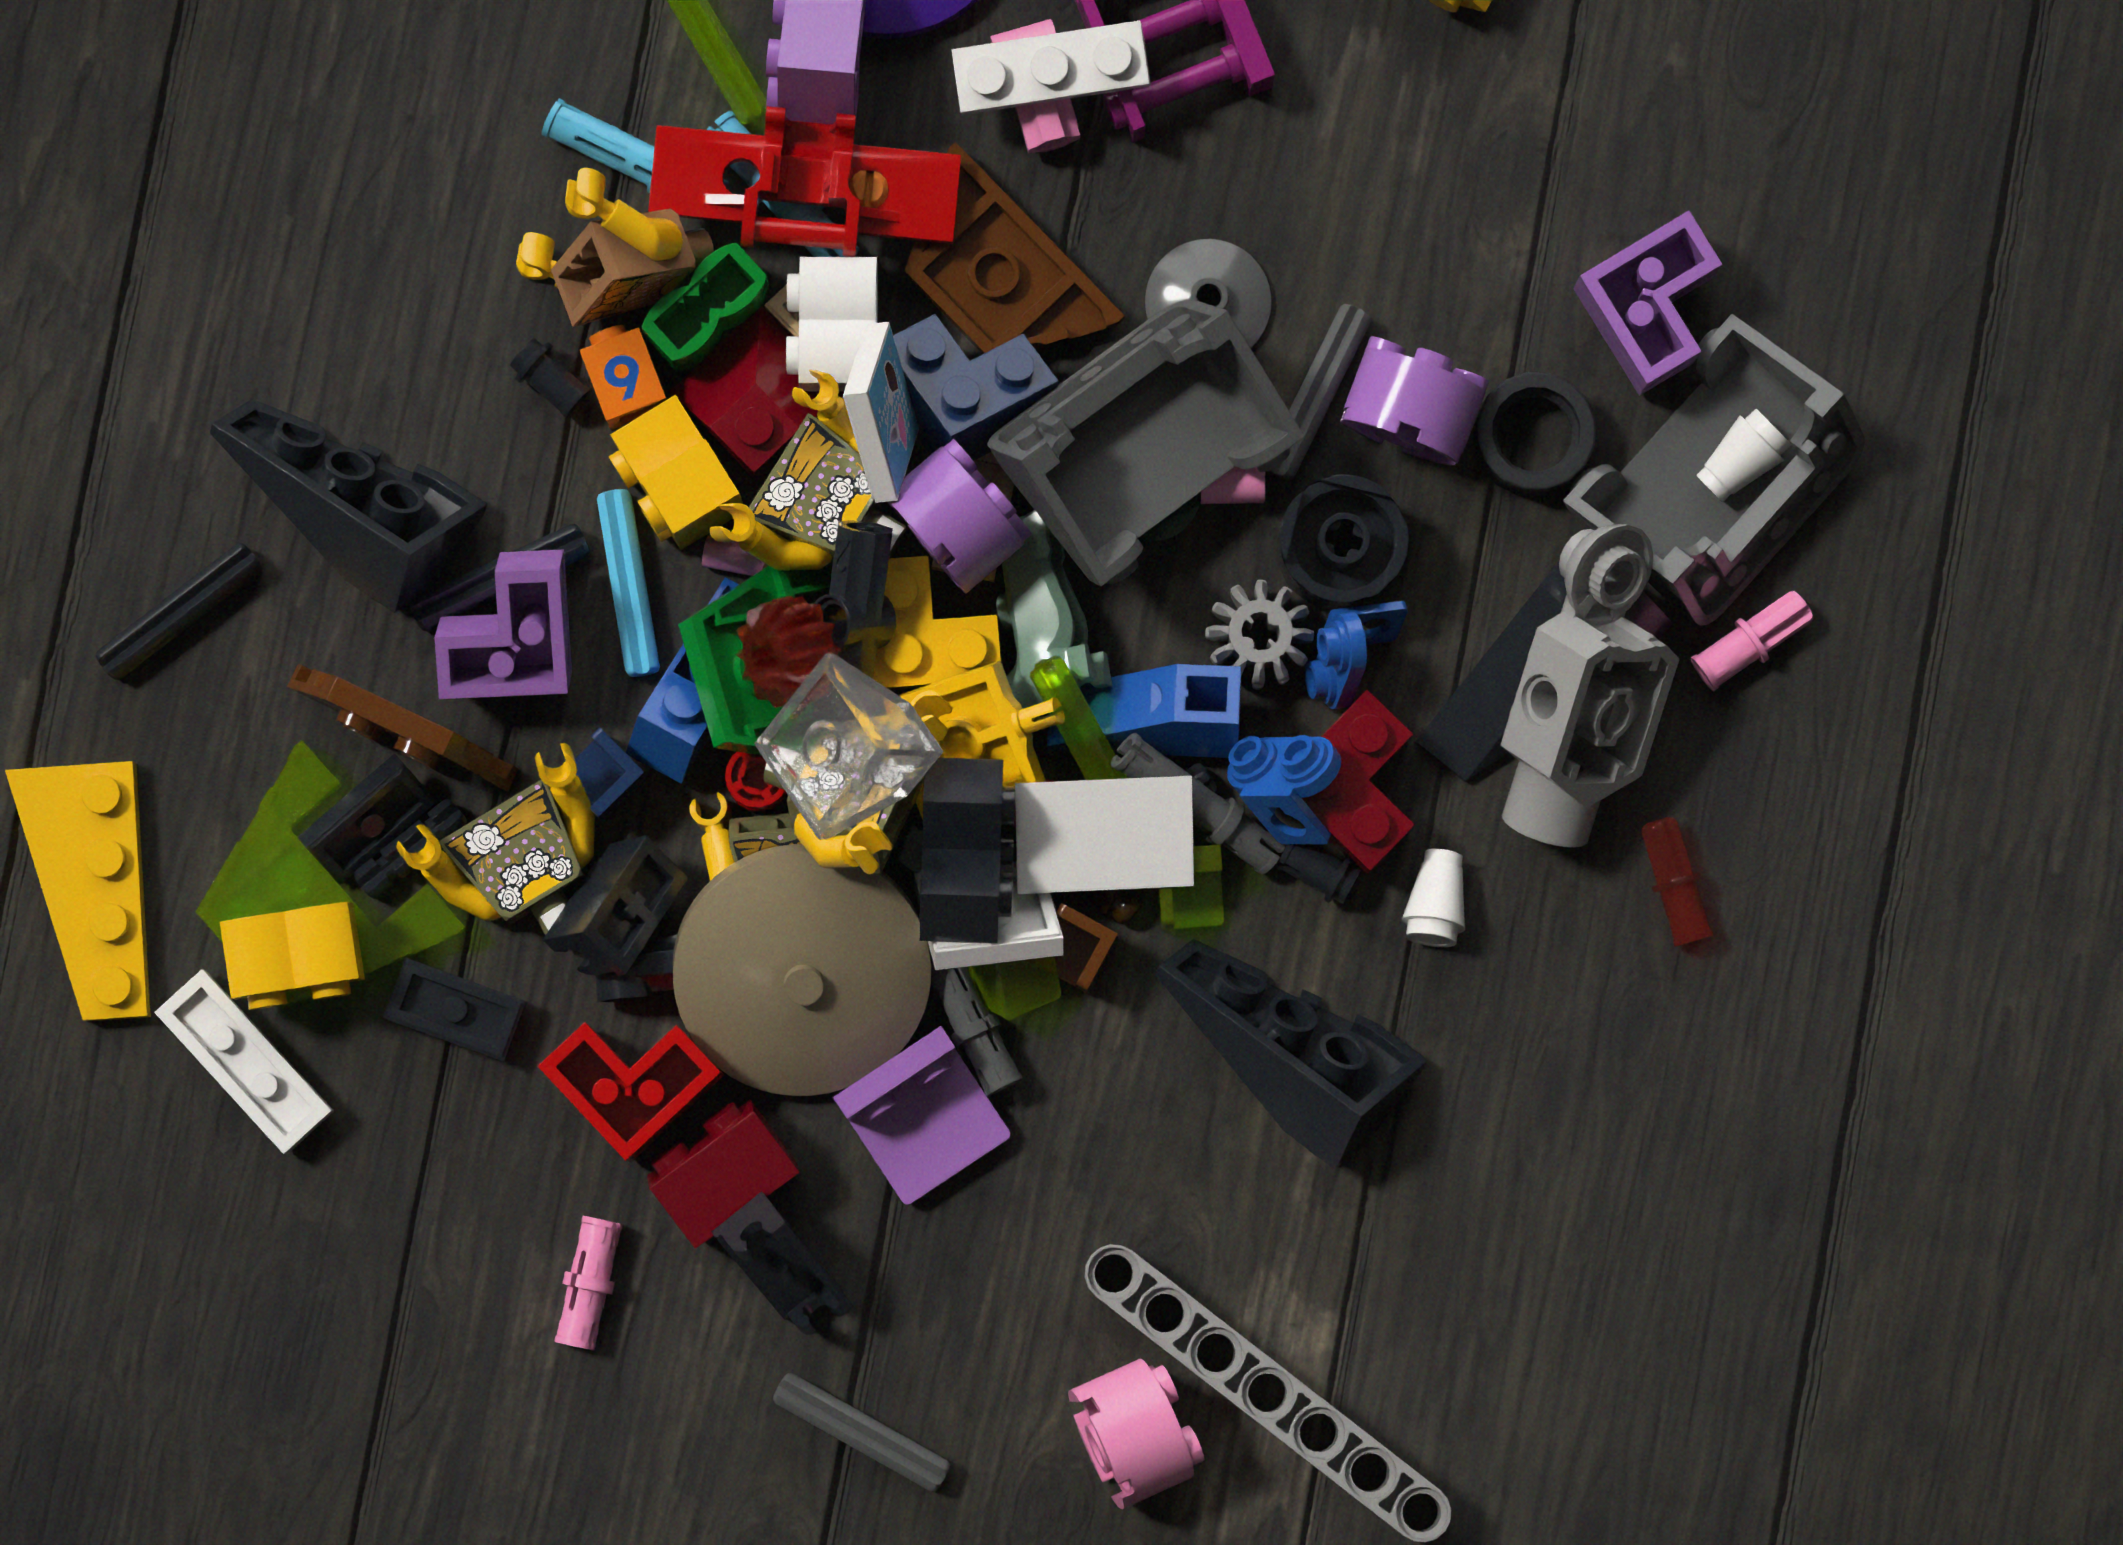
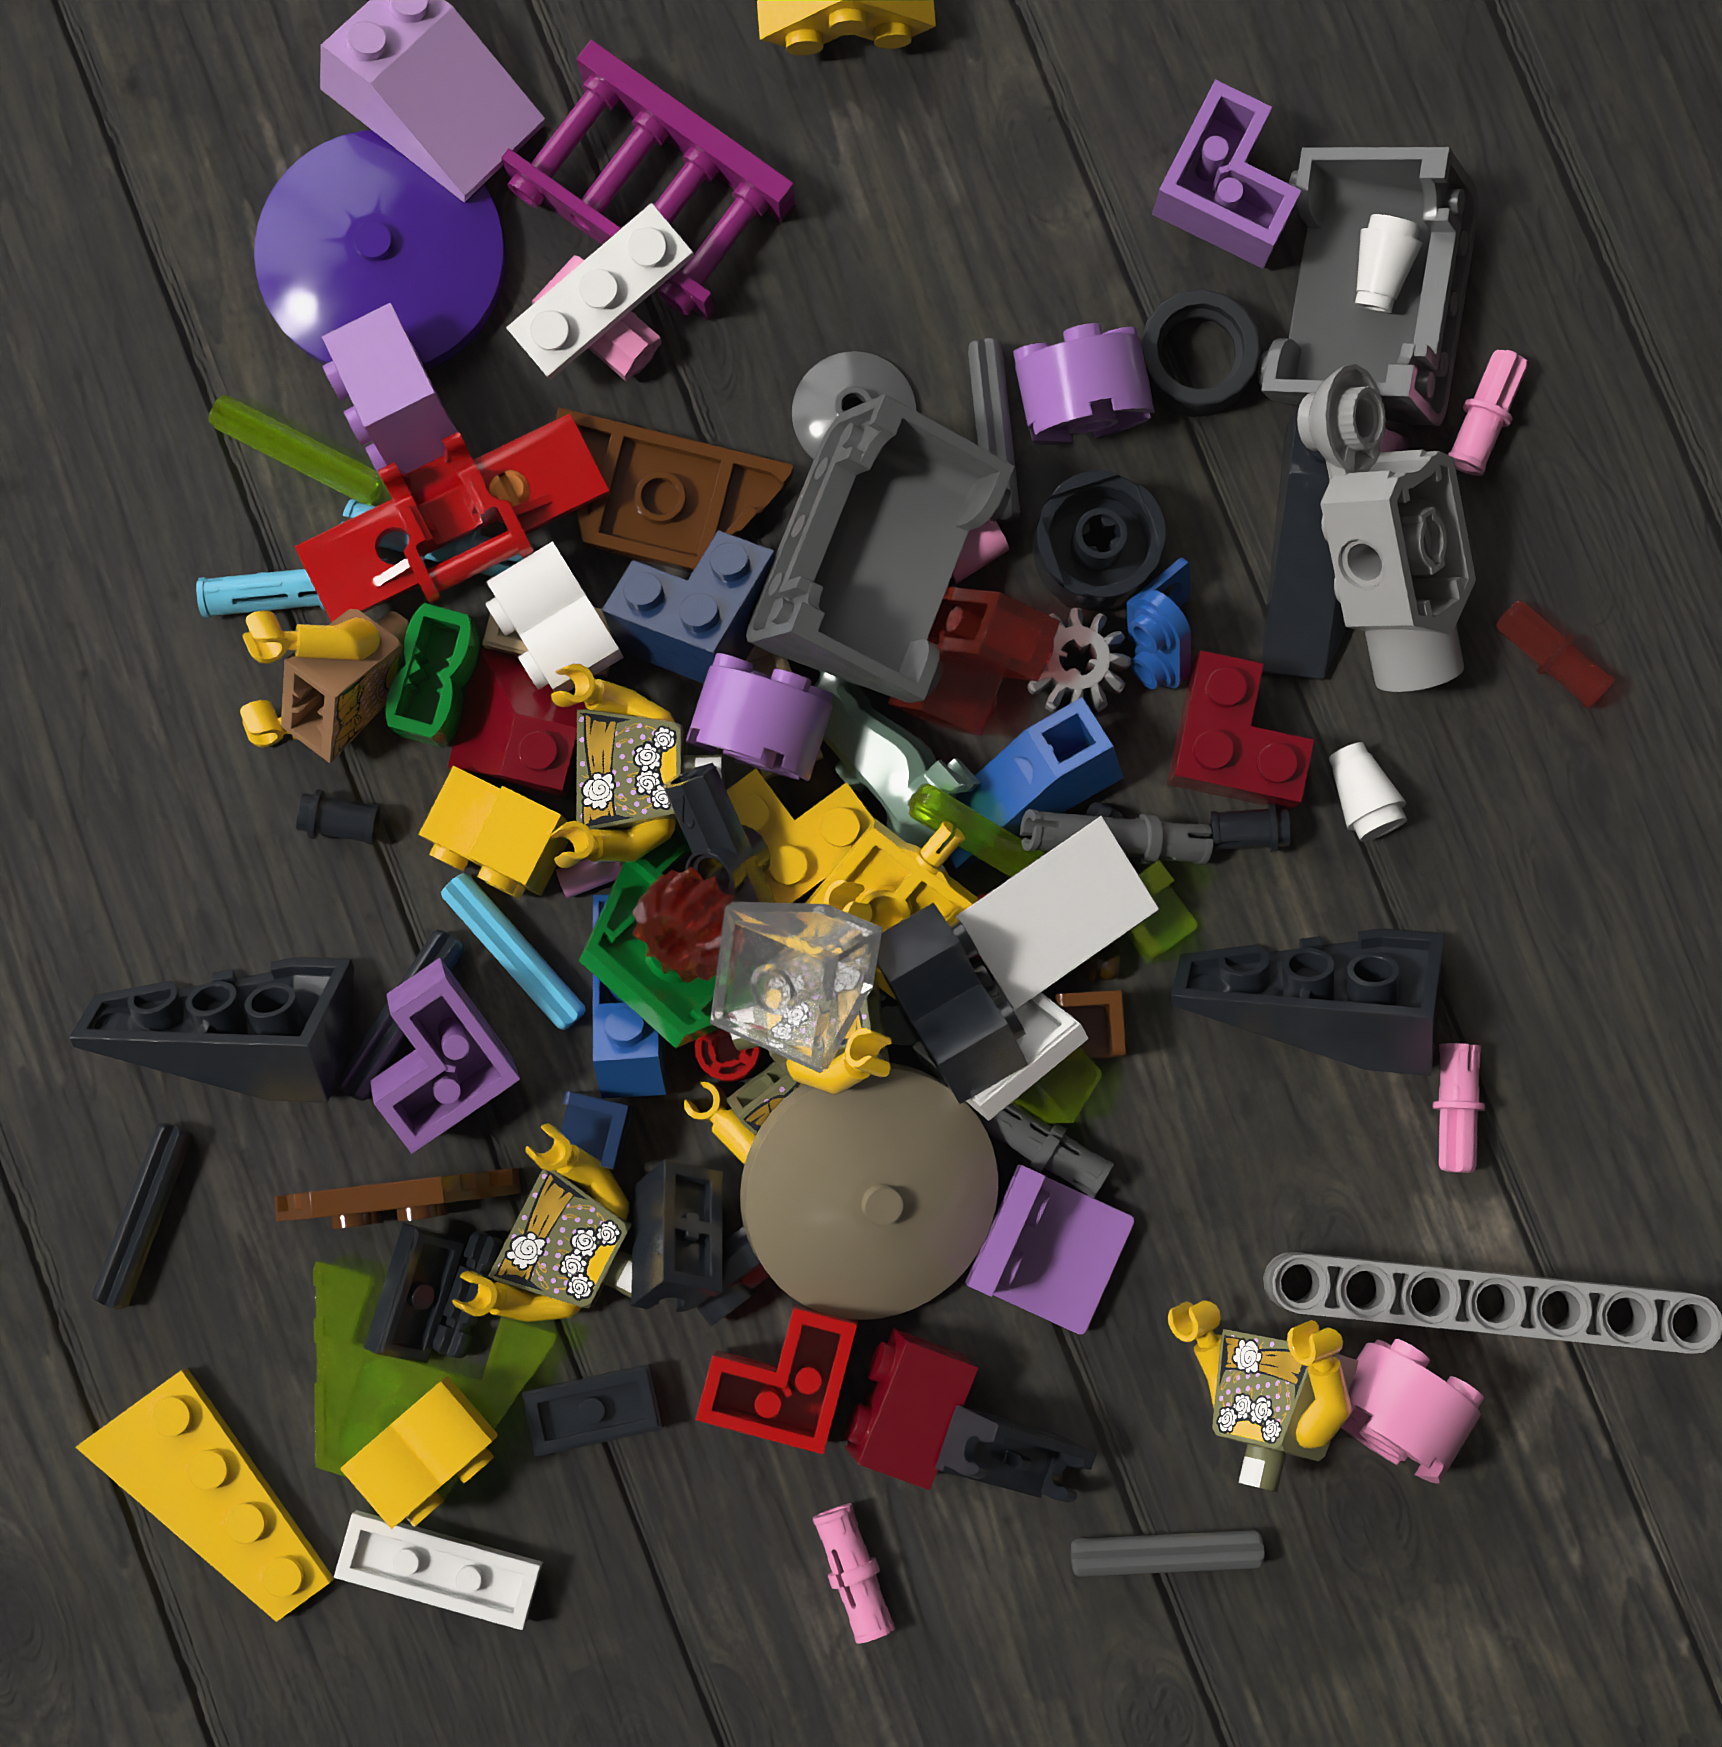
camera: 25 degrees left, 0 degrees up
orange brick [579,325,667,430] -> none
tile [843,322,919,503] -> none
blue bracket [1227,735,1341,844] -> none
none -> clear red brick [888,587,1060,736]
none -> torso [1168,1300,1359,1493]
none -> bright pink axle [1433,1043,1485,1173]

